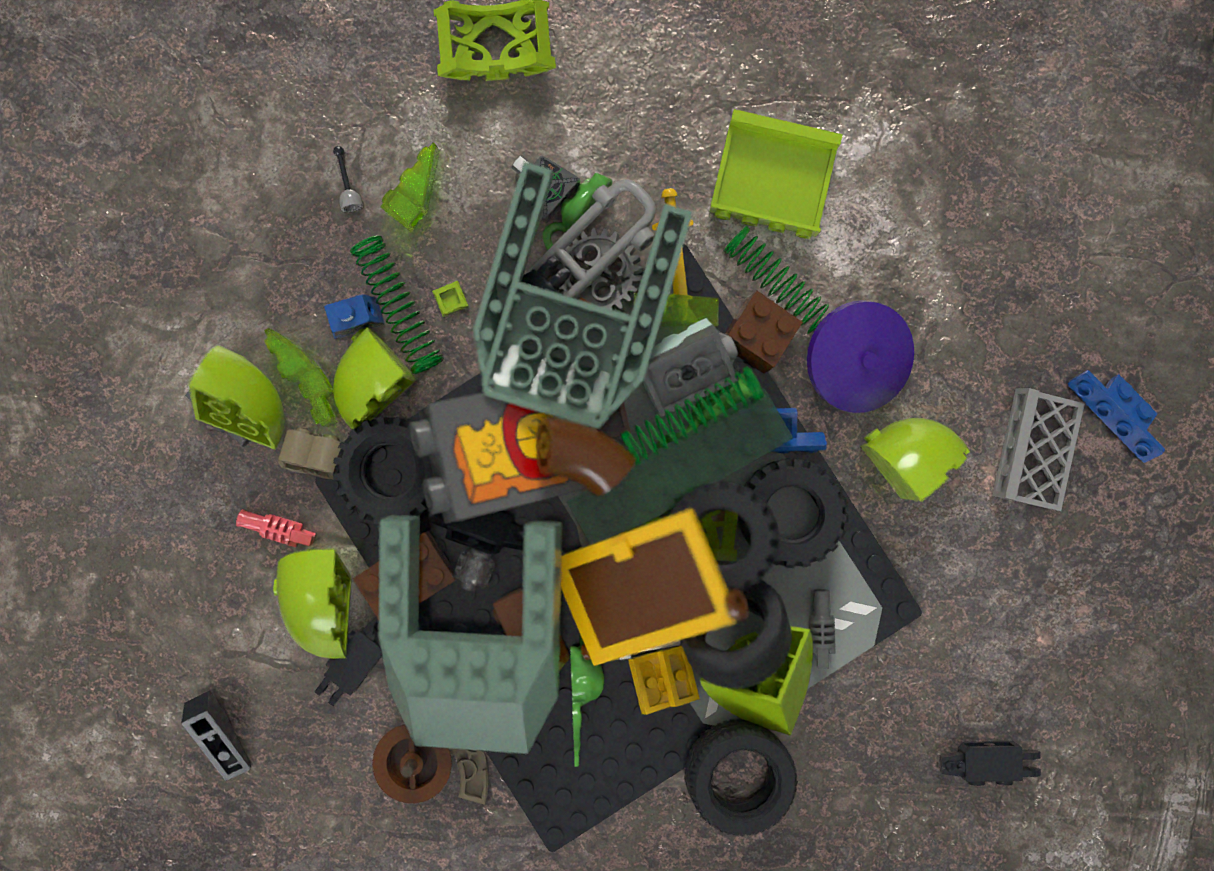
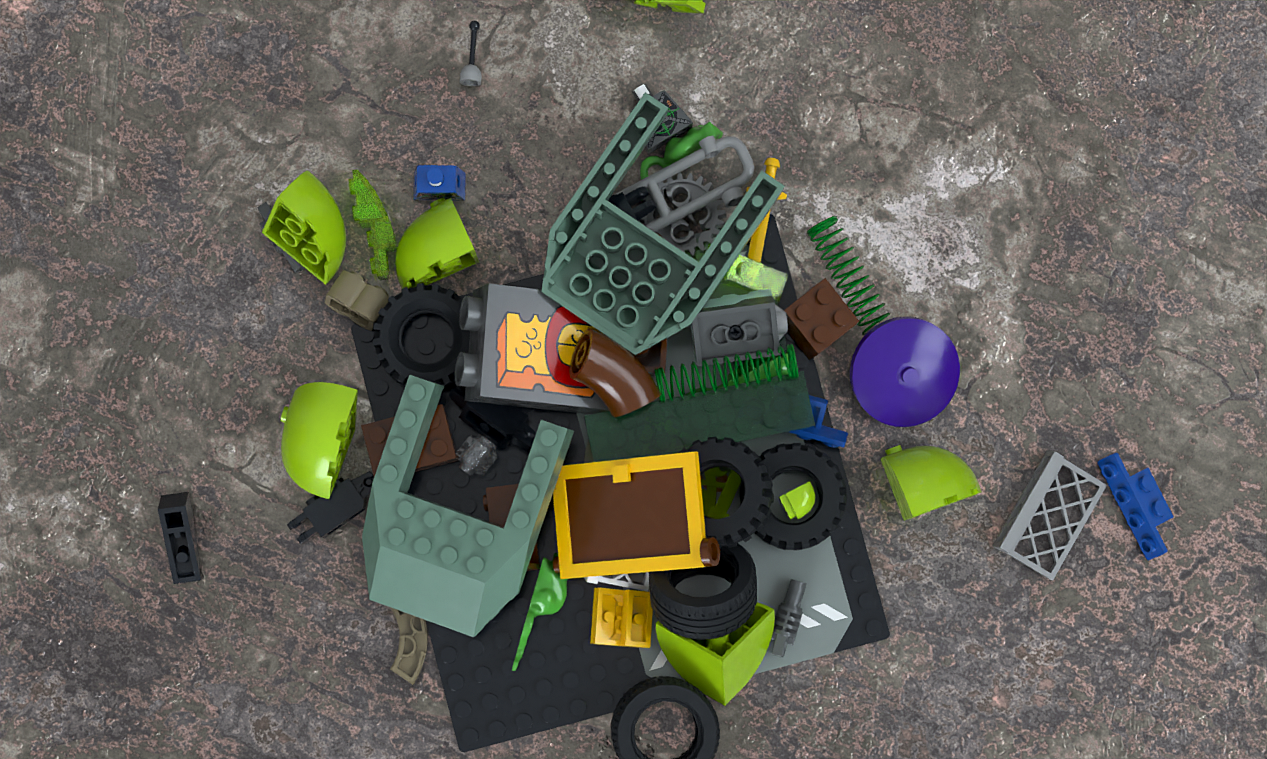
camera: 15 degrees right, 5 degrees down
coral hinge [236,509,316,547] -> none
green piece [350,235,444,374] -> none
reddish brown piece [372,724,452,804] -> none
clear neon green slope [380,142,440,233] -> none
lime tile [432,280,469,317] -> none
lime panel [709,109,843,239] -> none
none -> lime piece [779,481,815,519]

